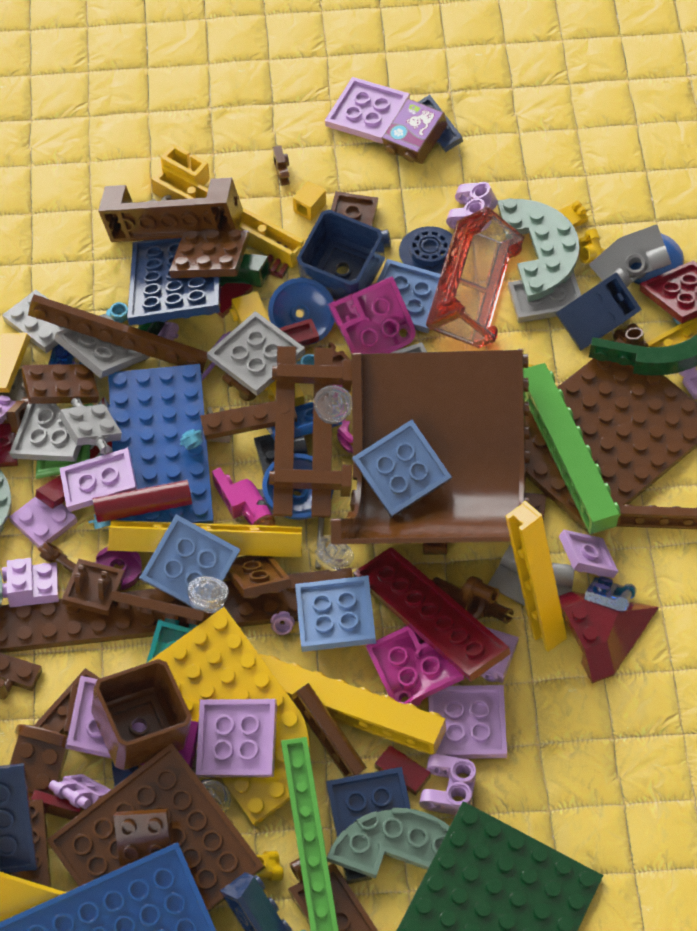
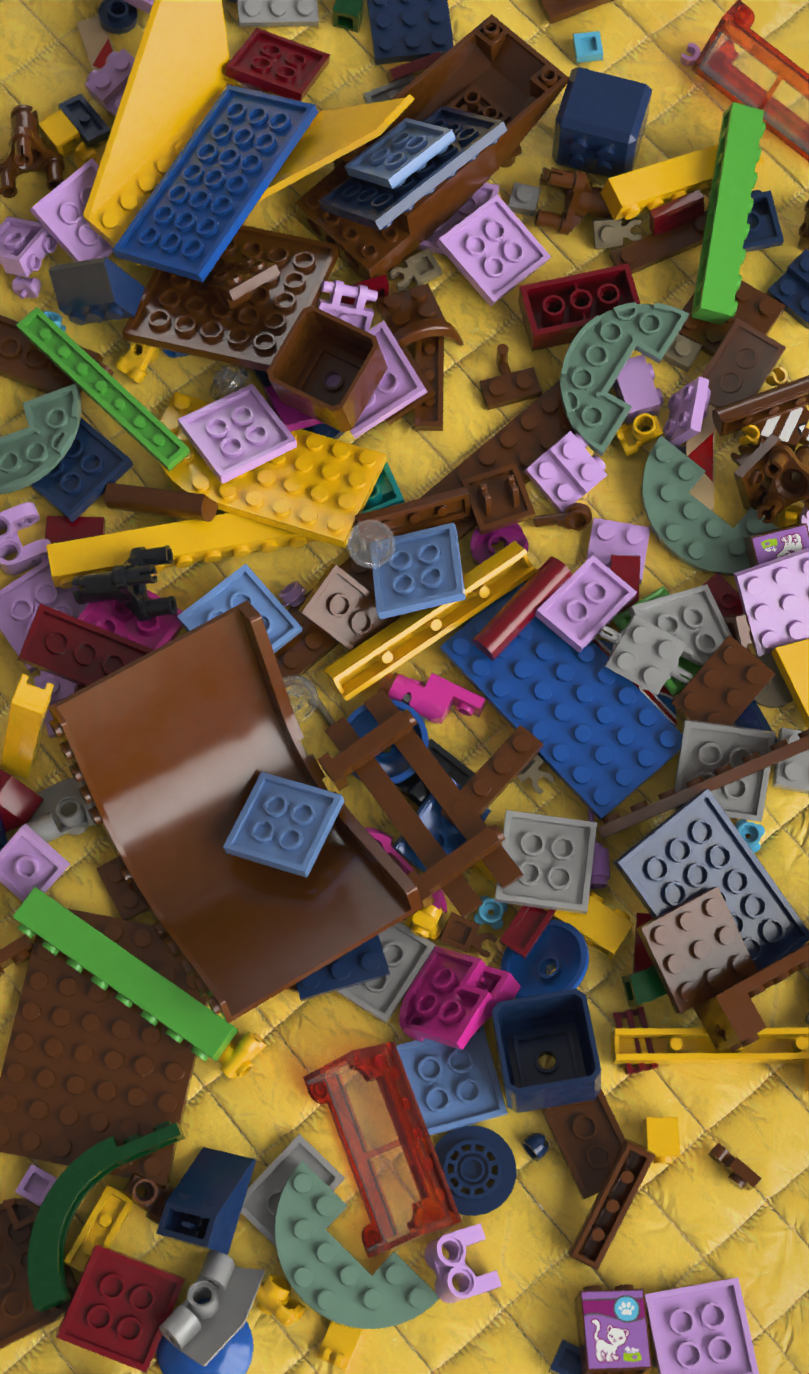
camera: 145 degrees right, 15 degrees up
medium azure plate [180,429,203,450] -> none
clear piece [314,386,352,424] -> none
none -> black wheel [72,545,177,622]
none -> reddish brown brick [568,1139,656,1271]

